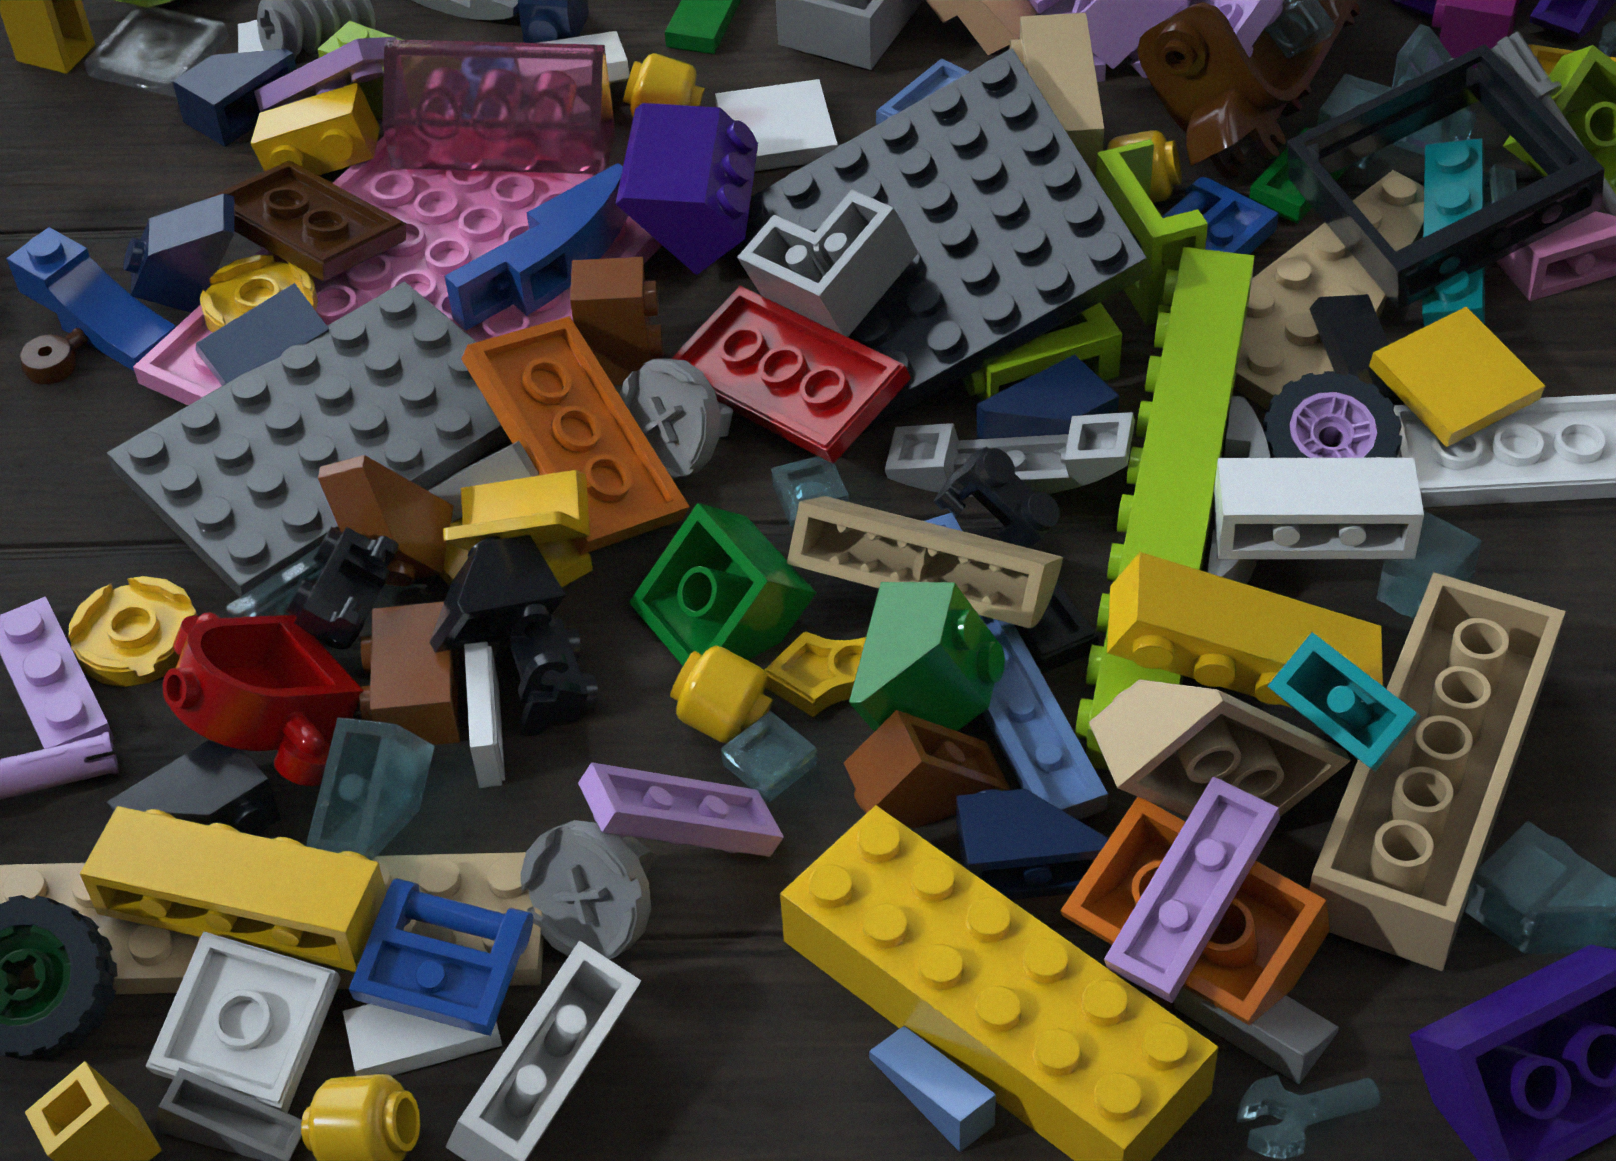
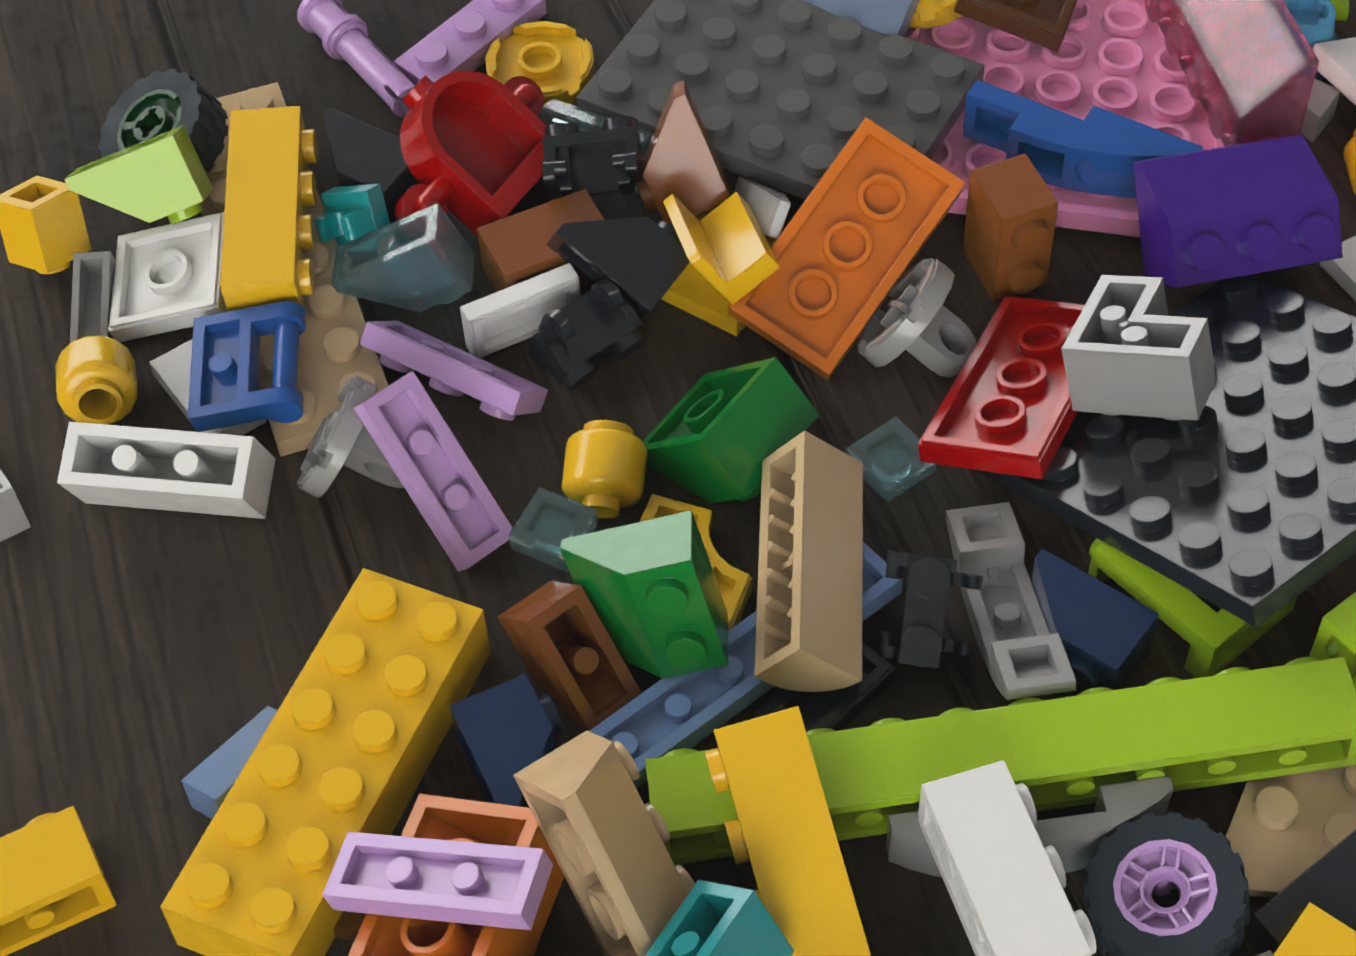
camera: 70 degrees right, 5 degrees up
none -> lime slope [64,125,214,224]
none -> teal tile [315,184,395,250]
none -> lavender plate [360,320,548,421]

